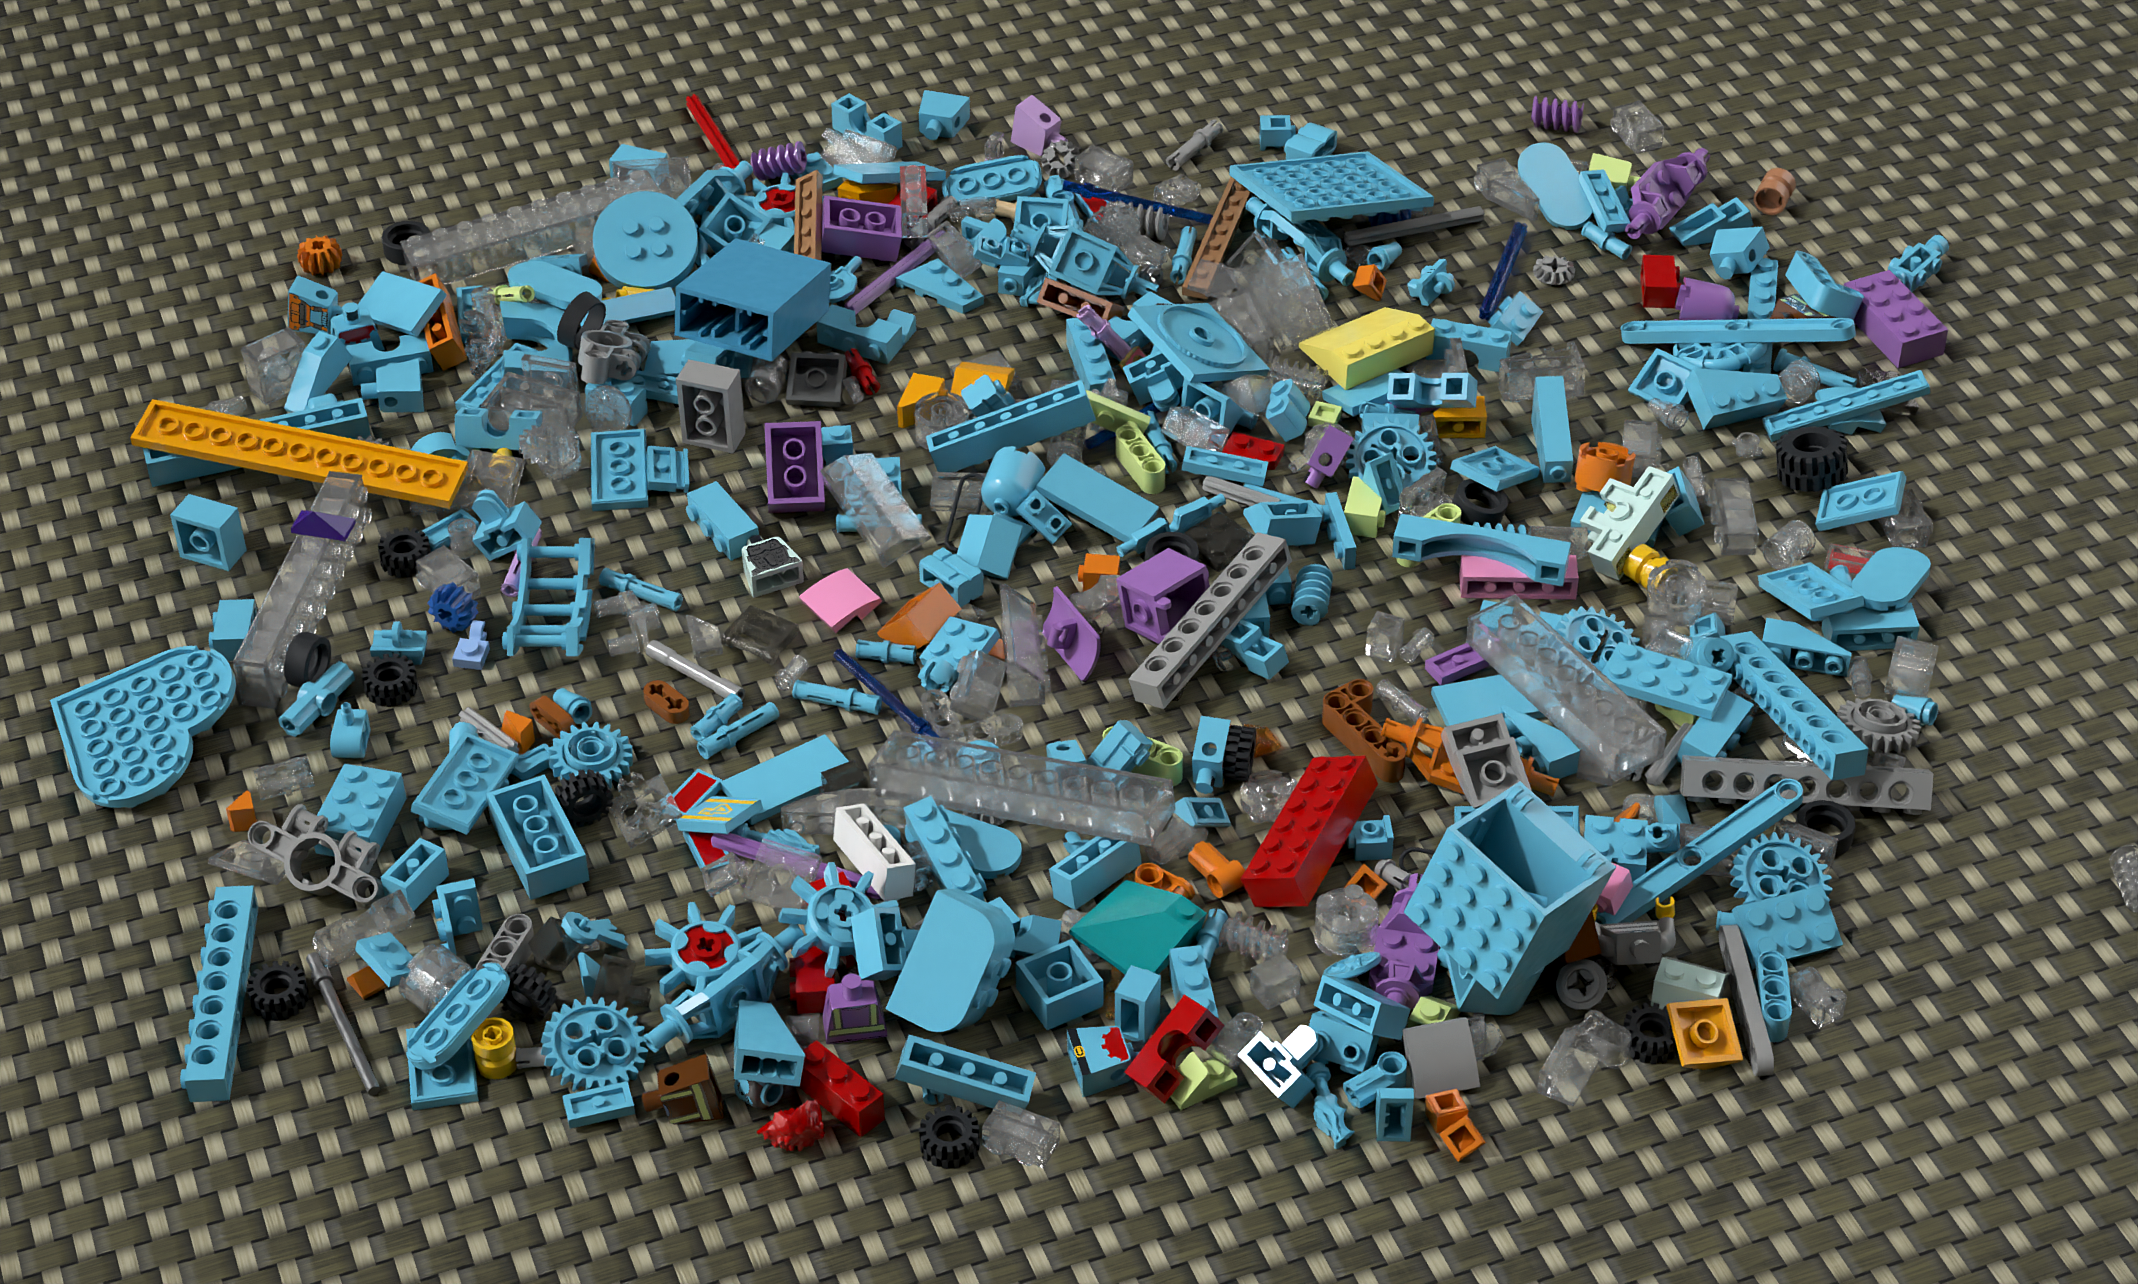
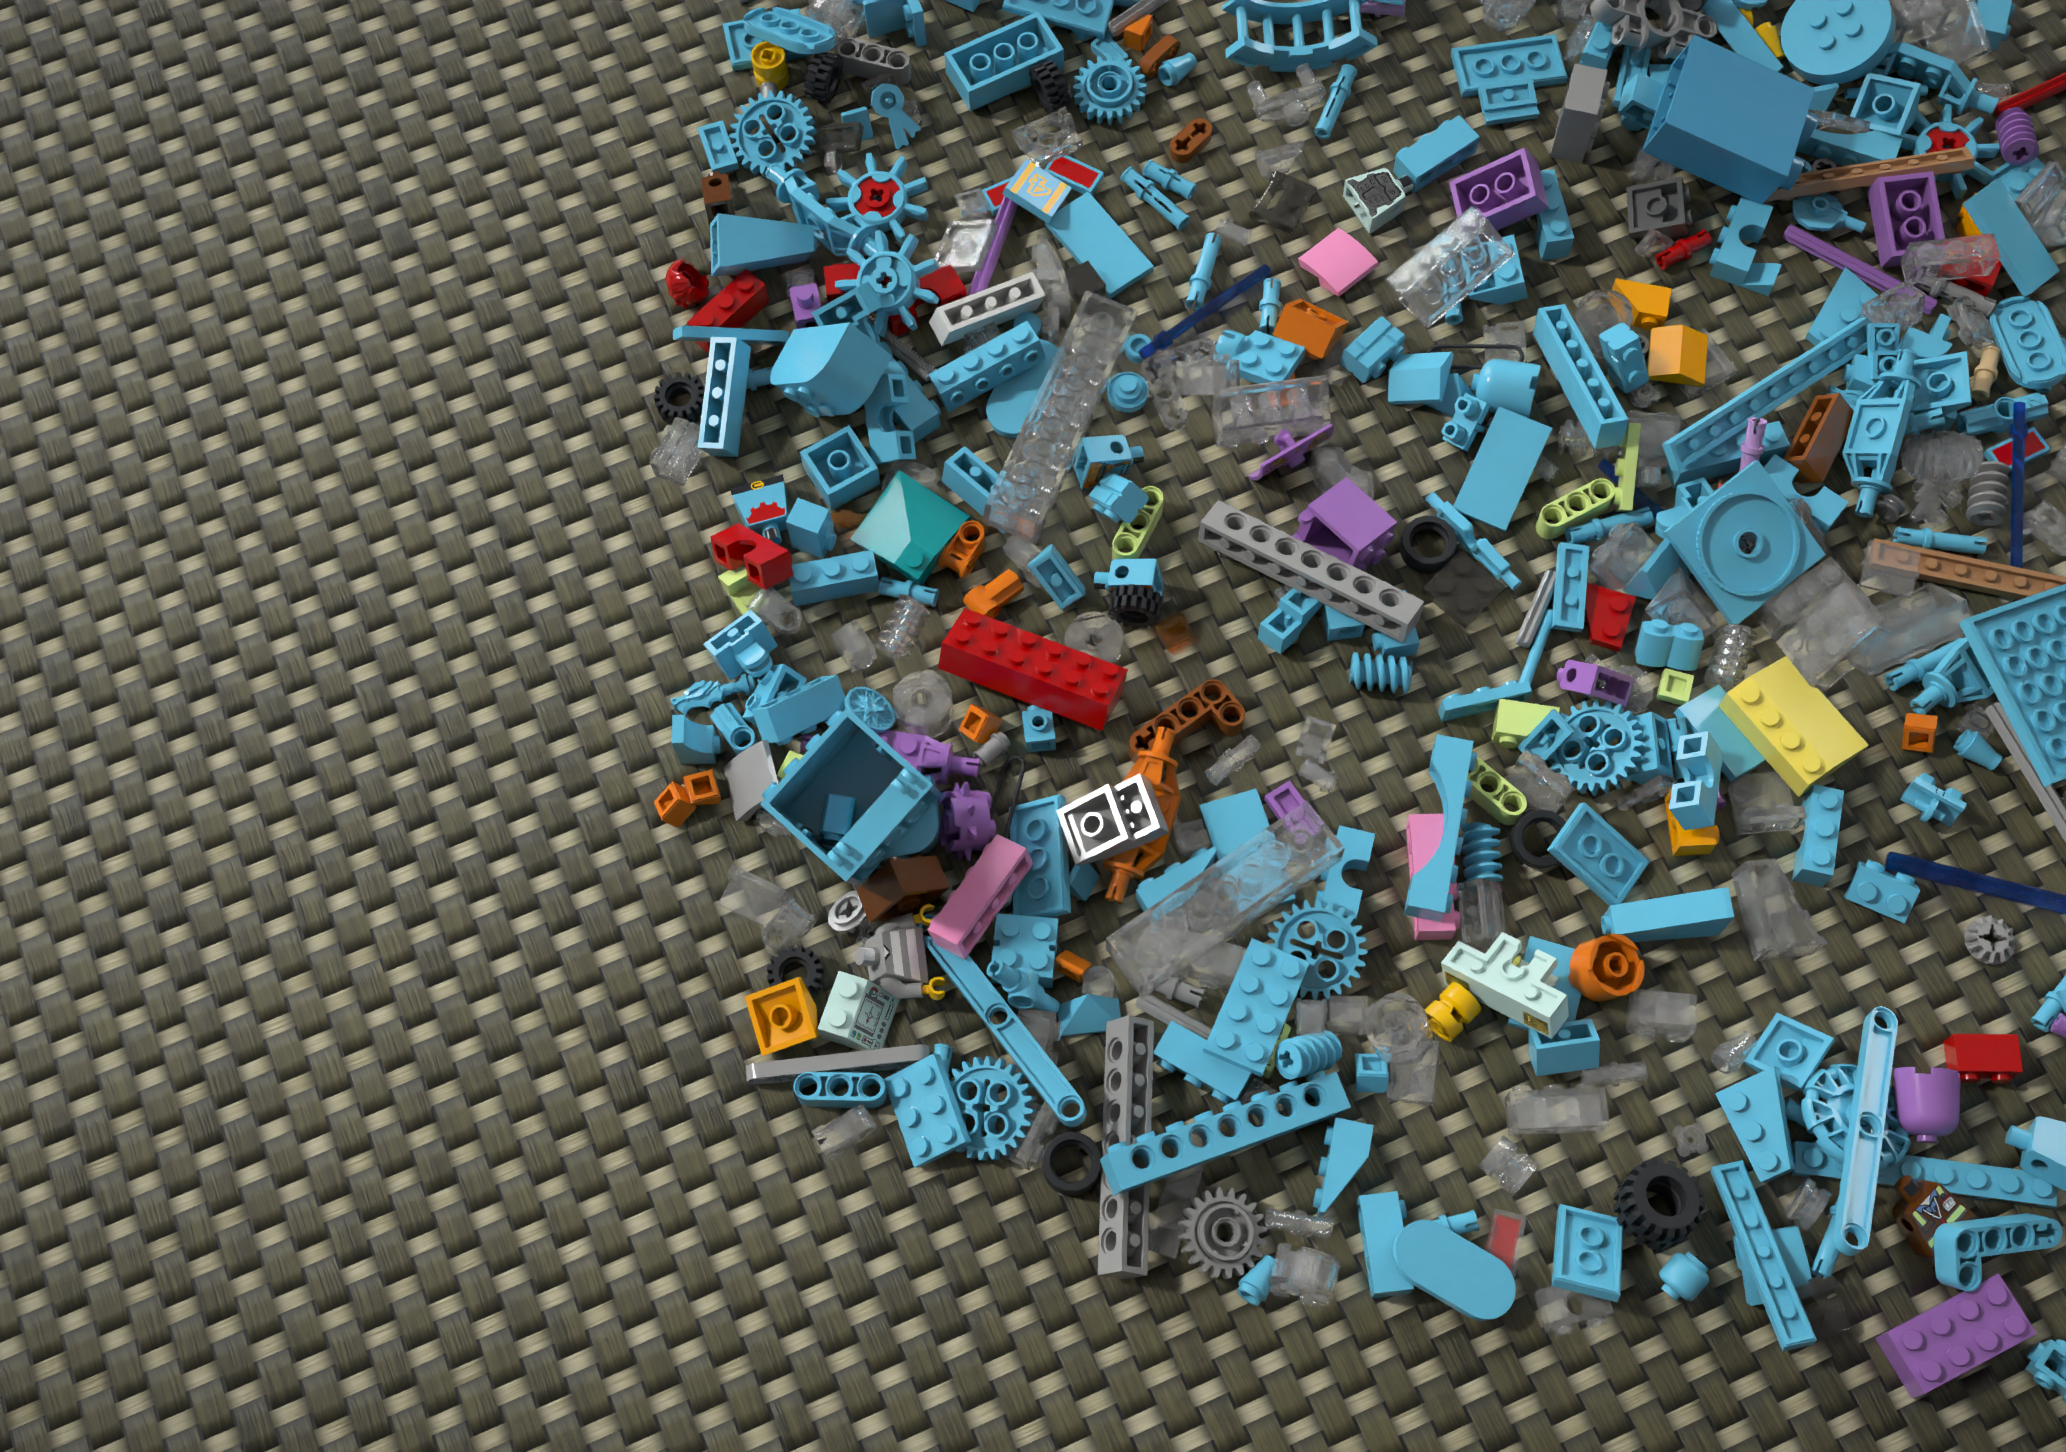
camera: 90 degrees right, 25 degrees up
light grey piece [646,640,745,700] -> none
medium azure piece [731,823,820,859] -> none
orange brick [1078,553,1120,596] -> none
medium azure slope [1243,500,1322,546] -> none
medium azure plate [1758,562,1864,621] -> none
none -> medium azure tile [673,325,789,345]
none -> medium azure head [1659,1251,1709,1301]
none -> medium azure plate [1662,317,1869,470]

